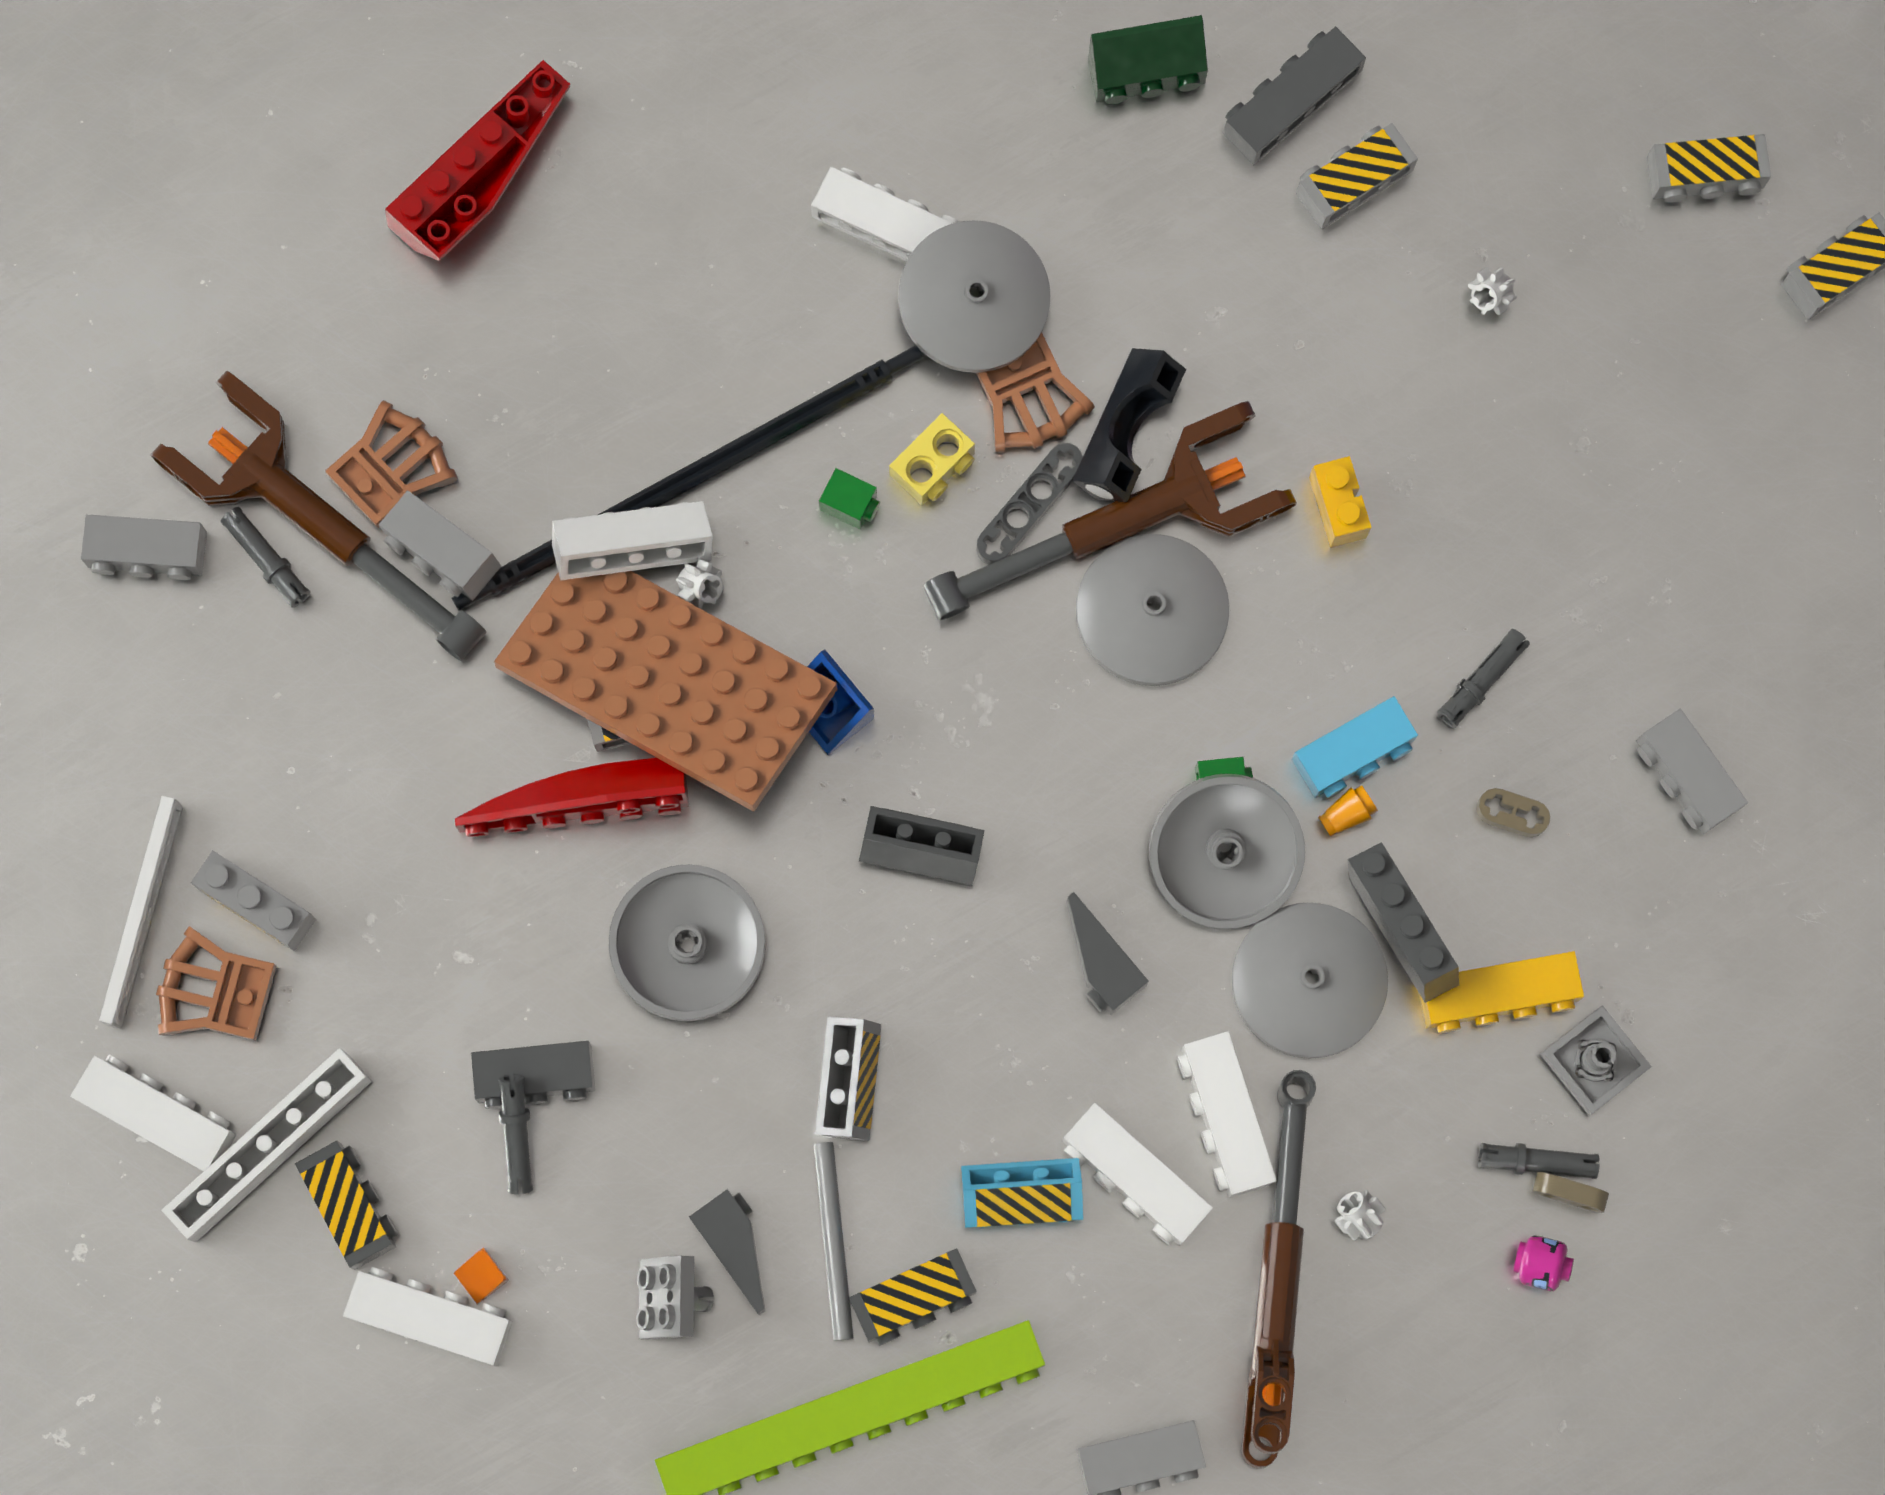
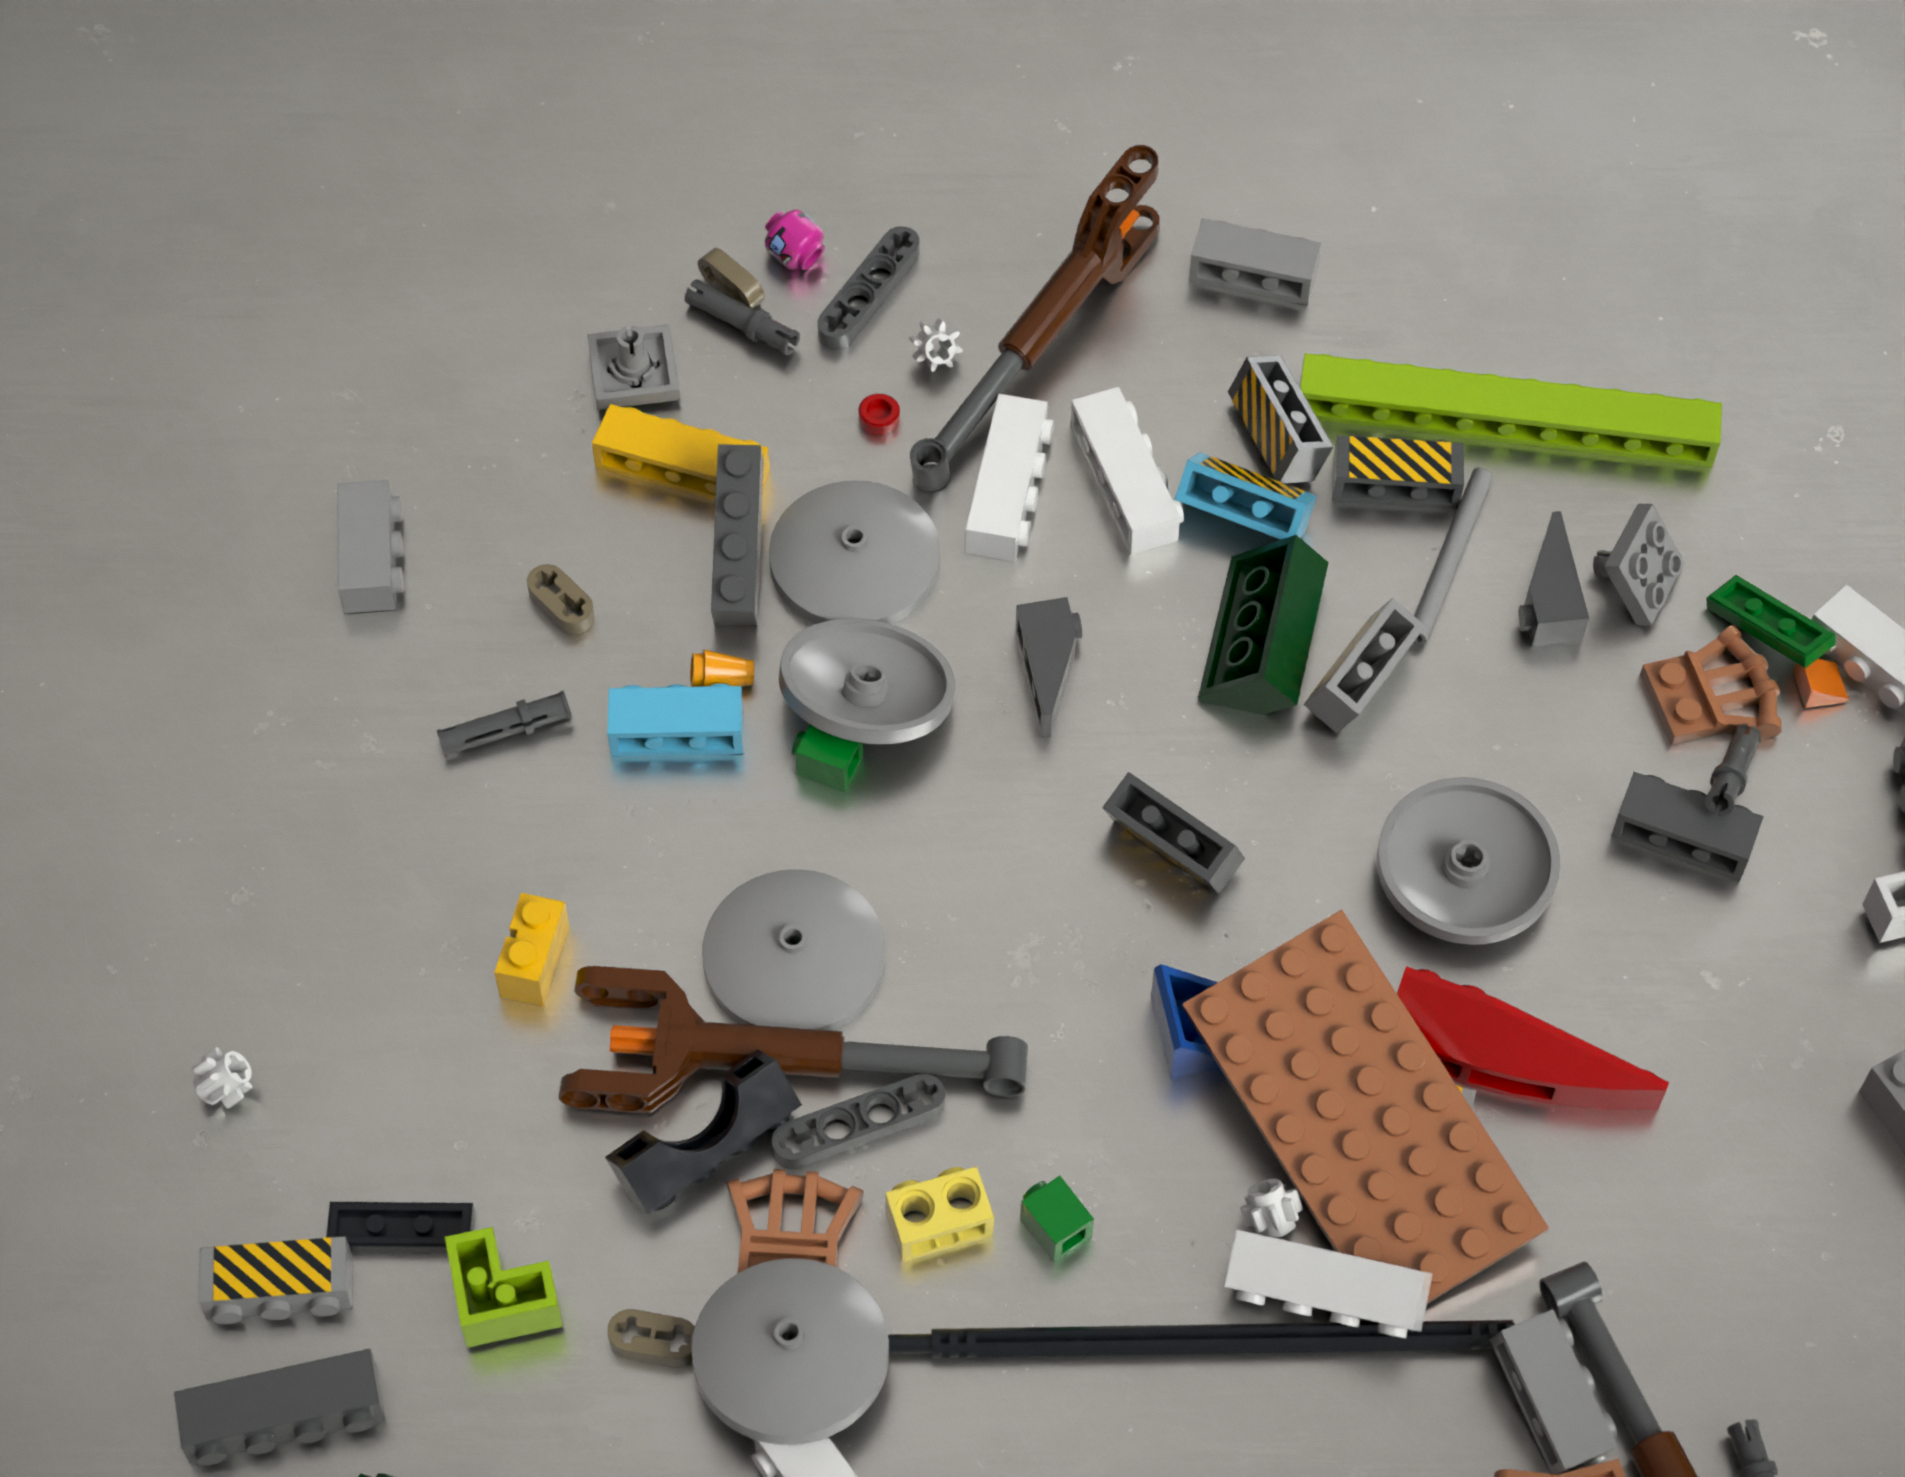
camera: 150 degrees left, 20 degrees down
none -> black tile [326,1202,475,1254]
none -> lime brick [445,1227,563,1348]
none -> dark tan beam [607,1309,695,1367]
none -> dark grey beam [818,226,919,350]
none -> red tile [858,394,900,436]
none -> dark green slope [1198,535,1329,715]
none -> brick [1228,355,1334,483]
none -> nougat plate [1640,625,1782,746]
none -> green tile [1706,575,1835,668]

